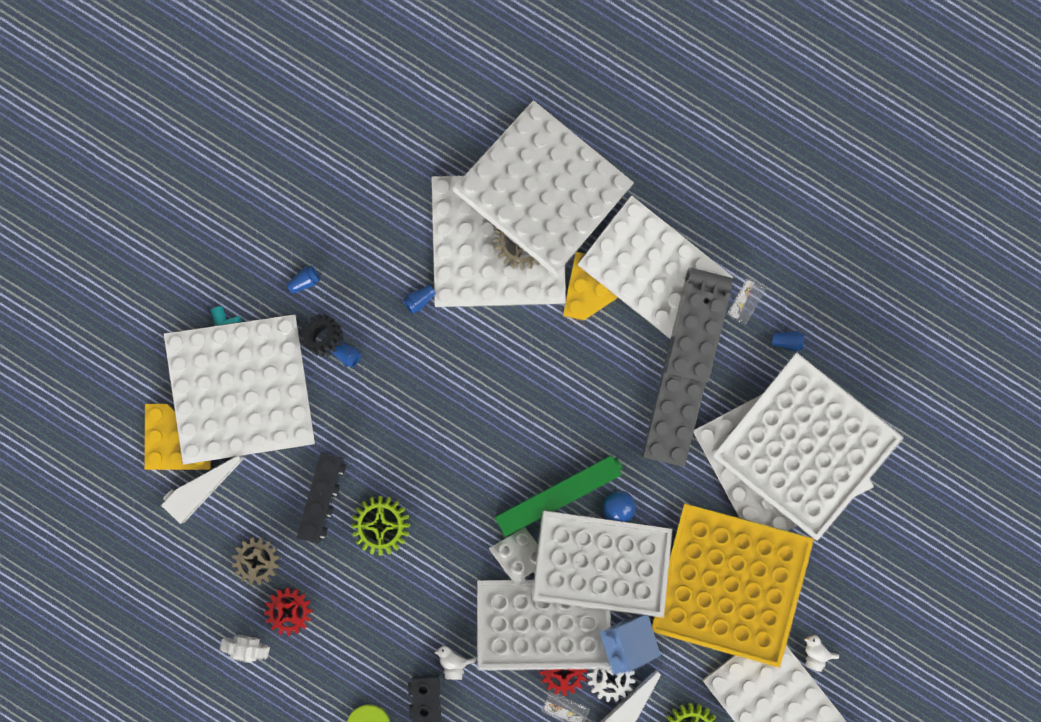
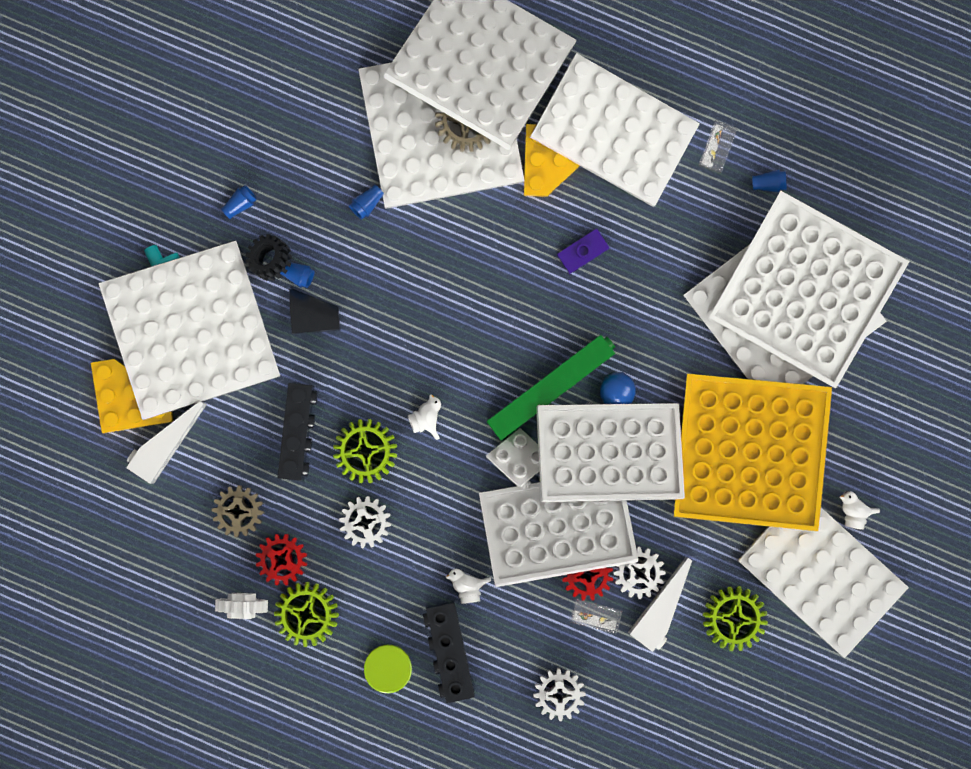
camera: 10 degrees left, 0 degrees up
medium blue brick [600,615,661,675] -> none
dark grey hinge [641,267,732,467] -> none
none -> lime gear [274,582,339,647]
none -> black slope [289,289,341,334]
none -> white gear [339,496,392,548]
none -> white animal [408,395,441,440]
none -> dark purple plate [557,229,610,275]

